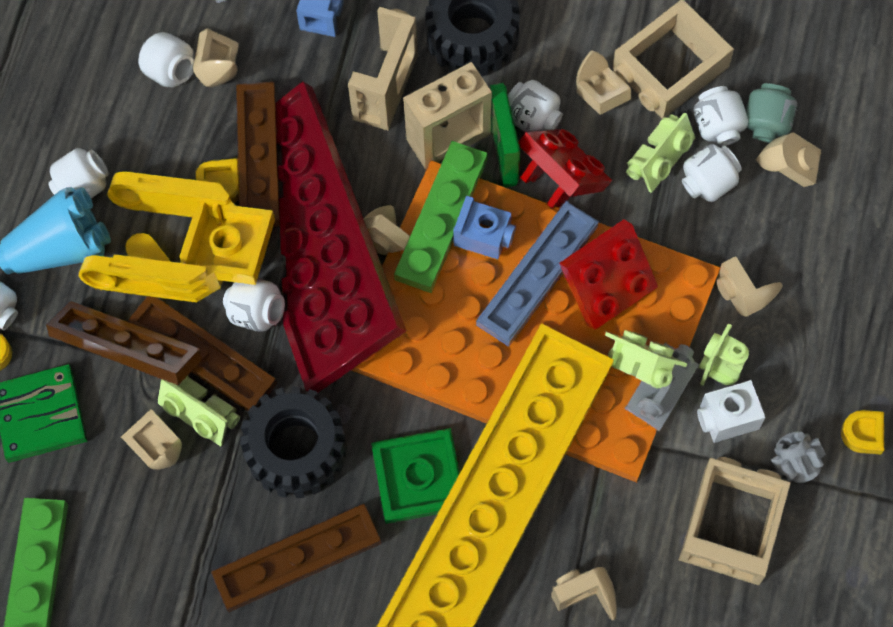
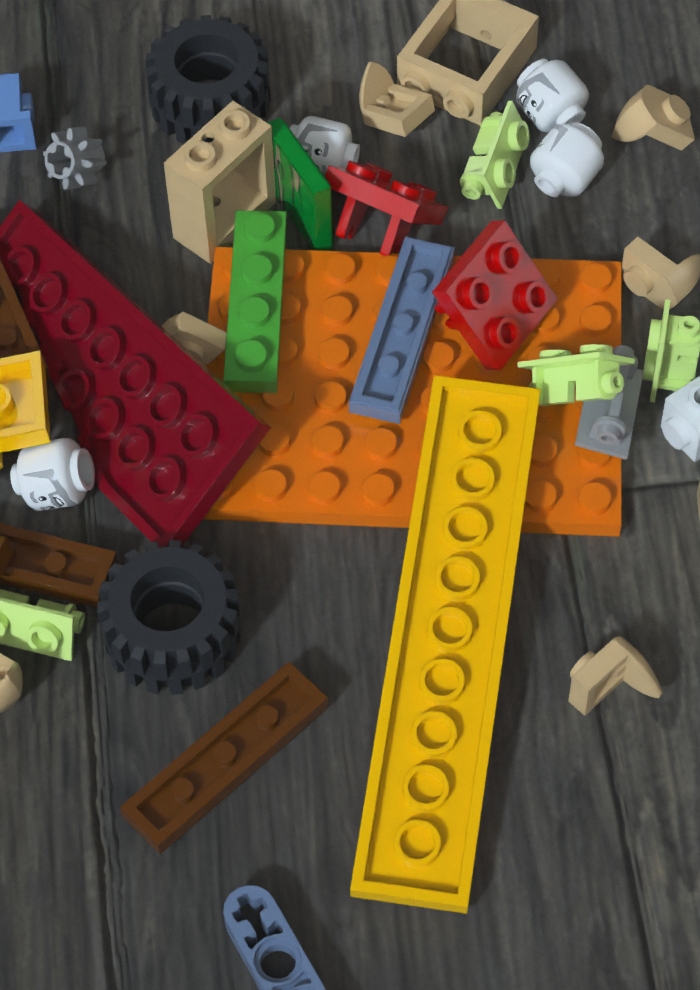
camera: 20 degrees left, 10 degrees down
tan window [348,7,418,130] -> none
green tile [371,428,460,524] -> none
medium blue brick [453,196,516,260] -> none
sand green head [745,83,798,143] -> none
none -> light grey gear [43,126,107,190]

